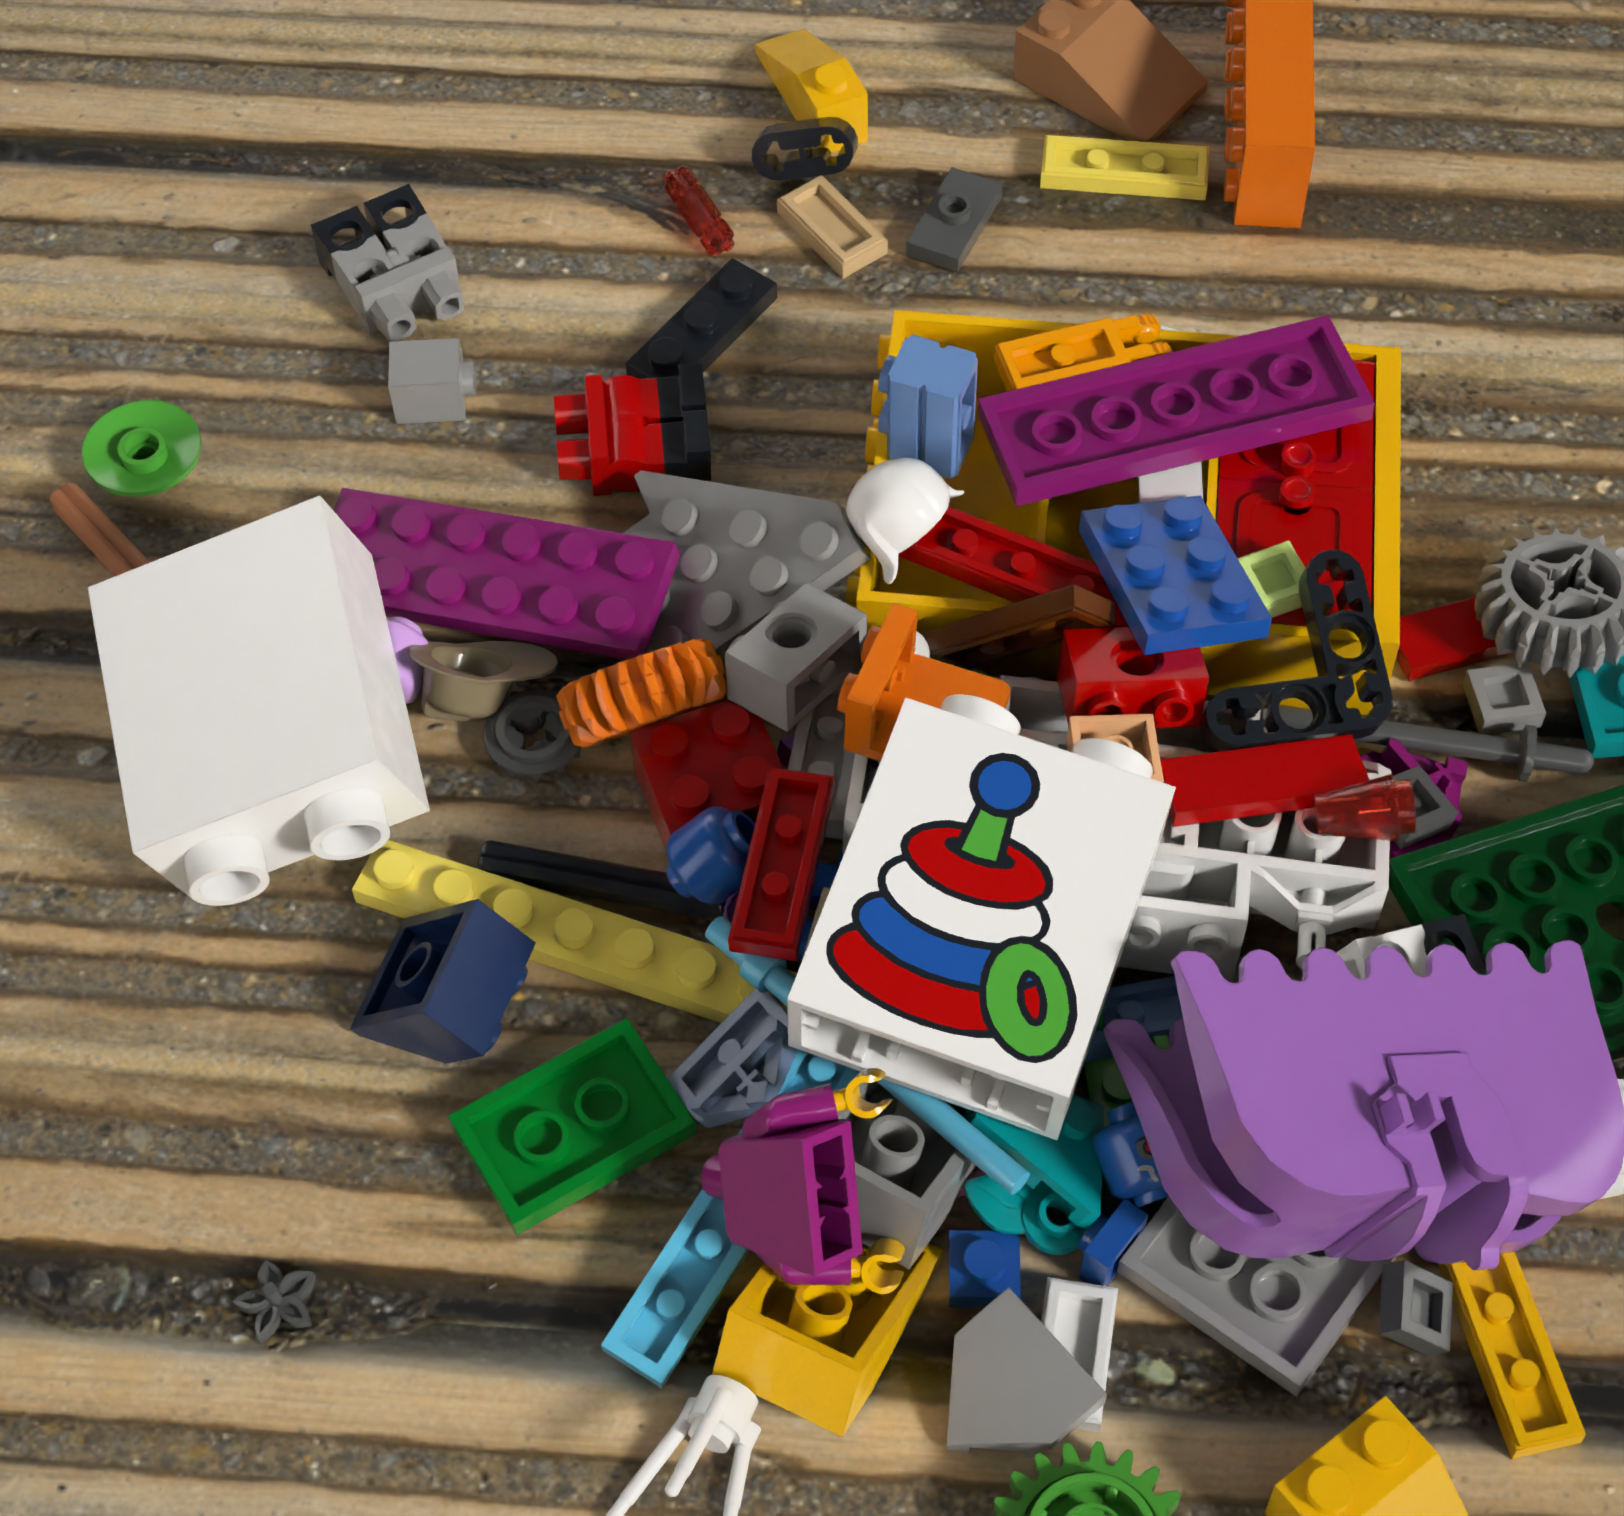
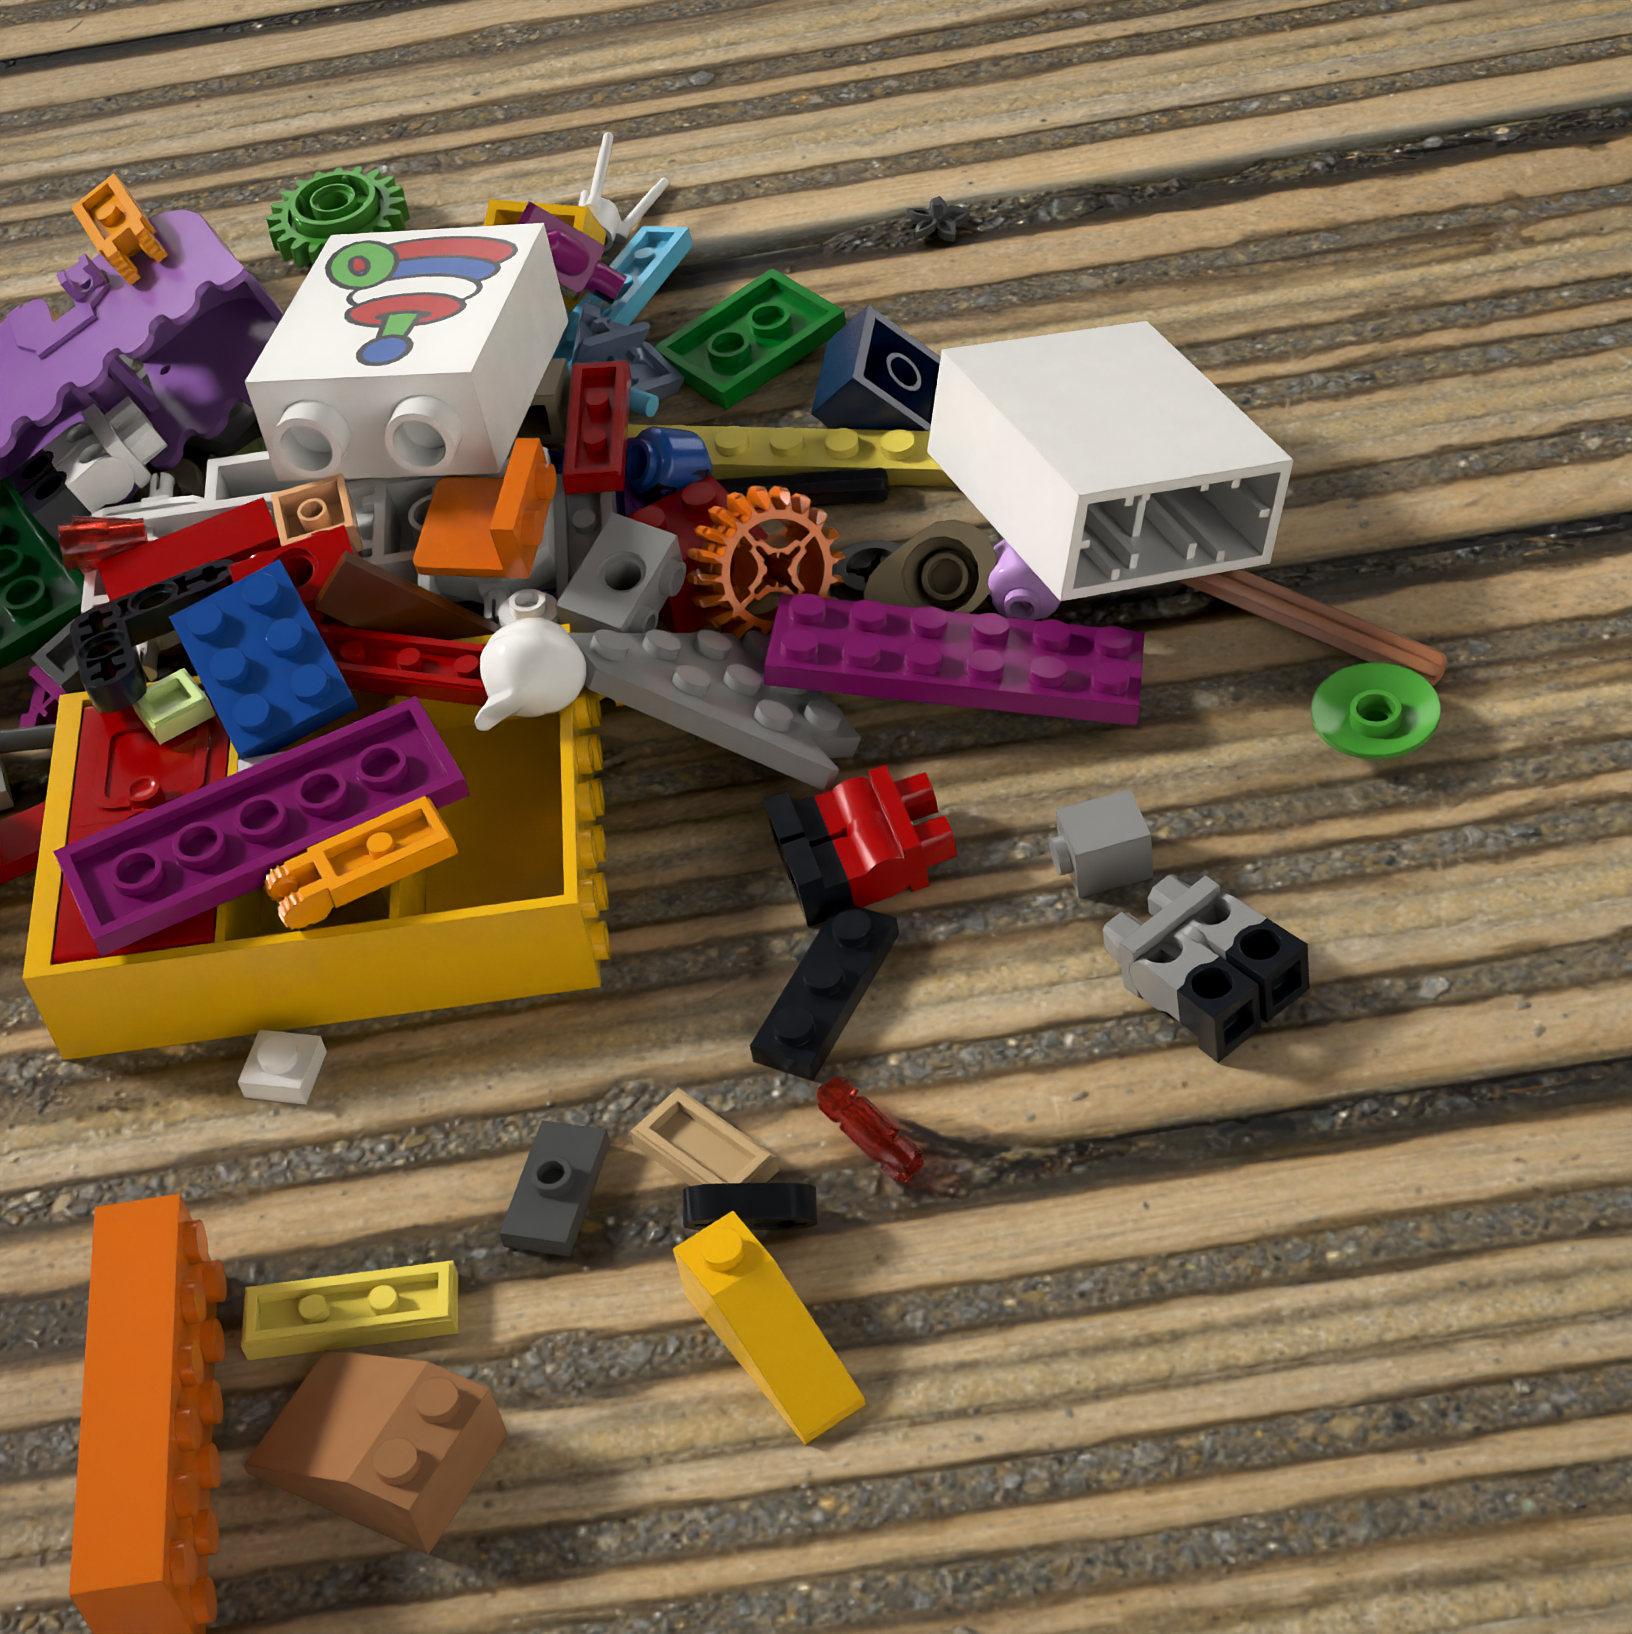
camera: 175 degrees right, 10 degrees down
medium blue brick [878,334,978,479] -> none
none -> light orange hinge [71,173,168,285]

